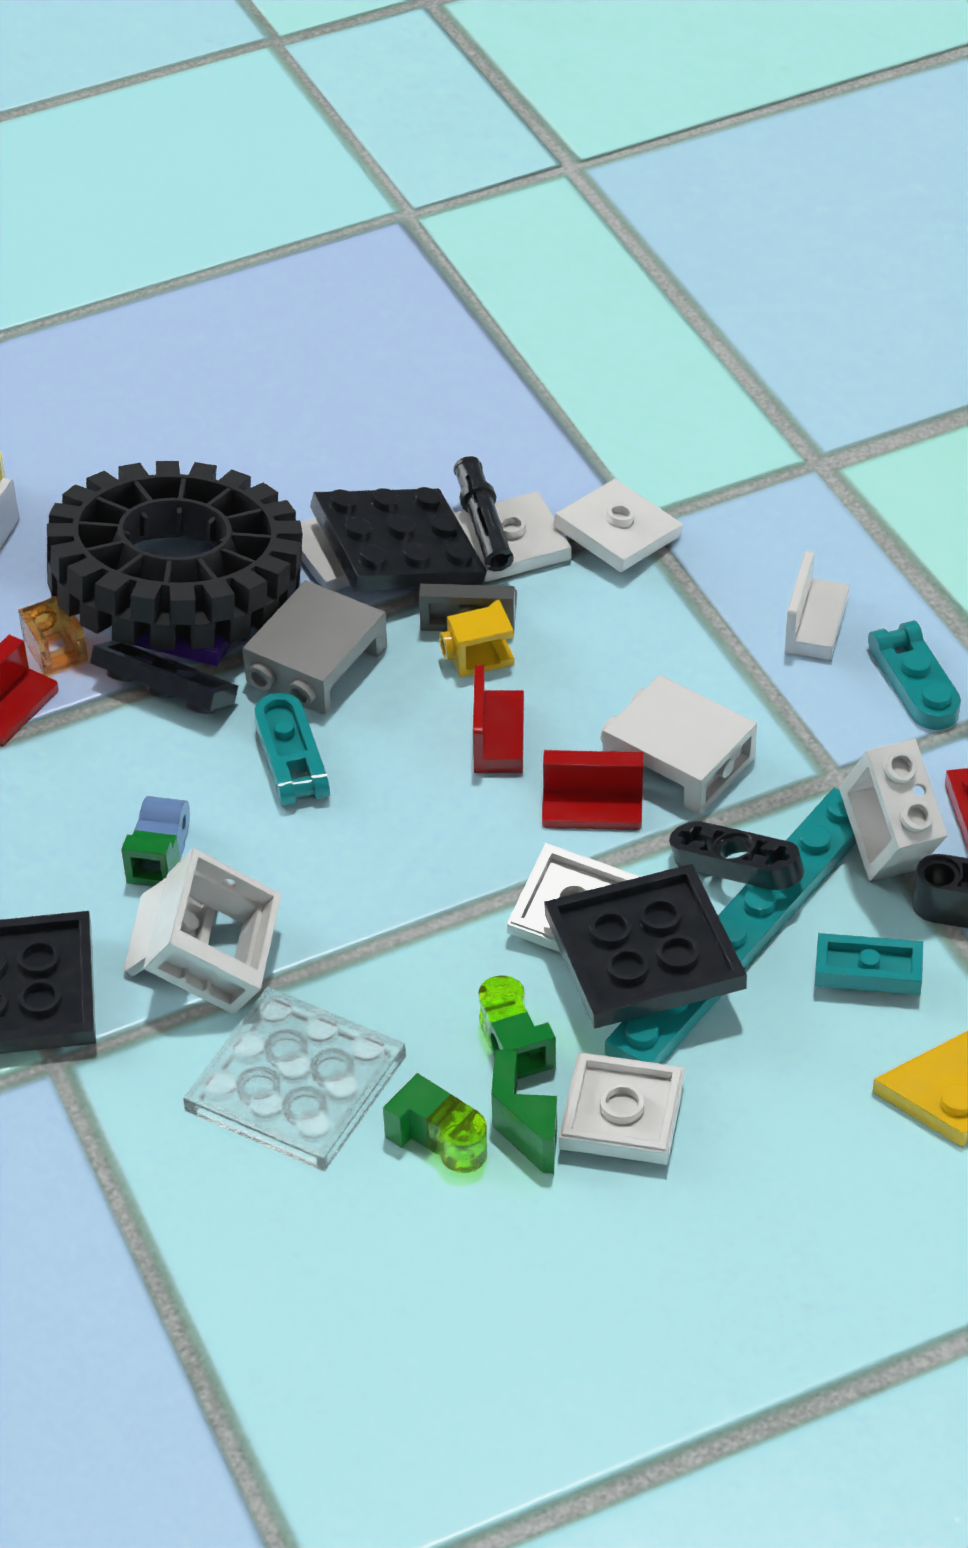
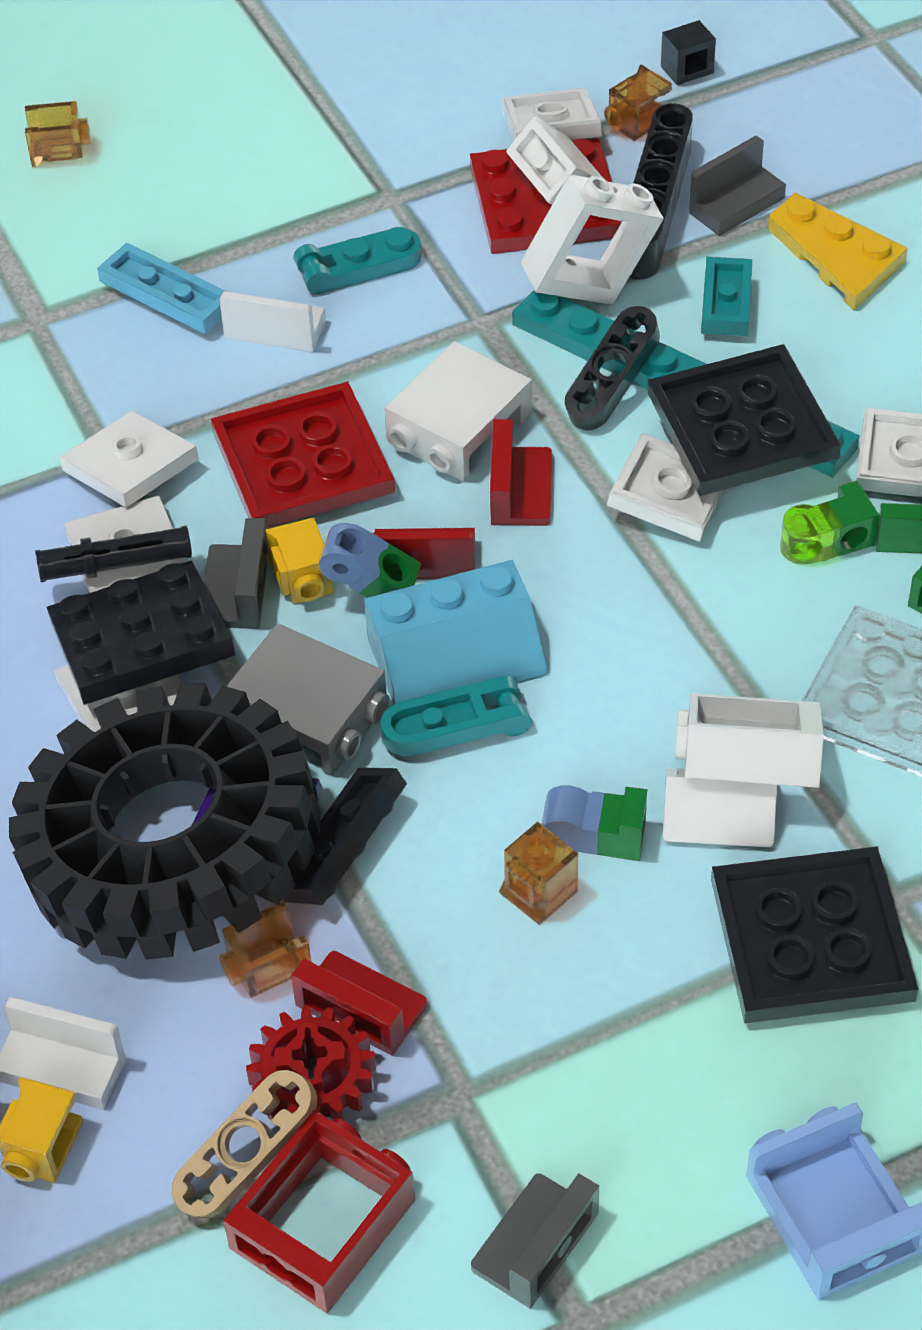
camera: 90 degrees left, 5 degrees up
none -> medium azure plate [97,242,225,334]
none -> red plate [211,381,395,528]
none -> medium blue leg [319,523,421,598]
none -> medium azure slope [364,559,547,704]
none -> clear orange window [499,821,579,925]

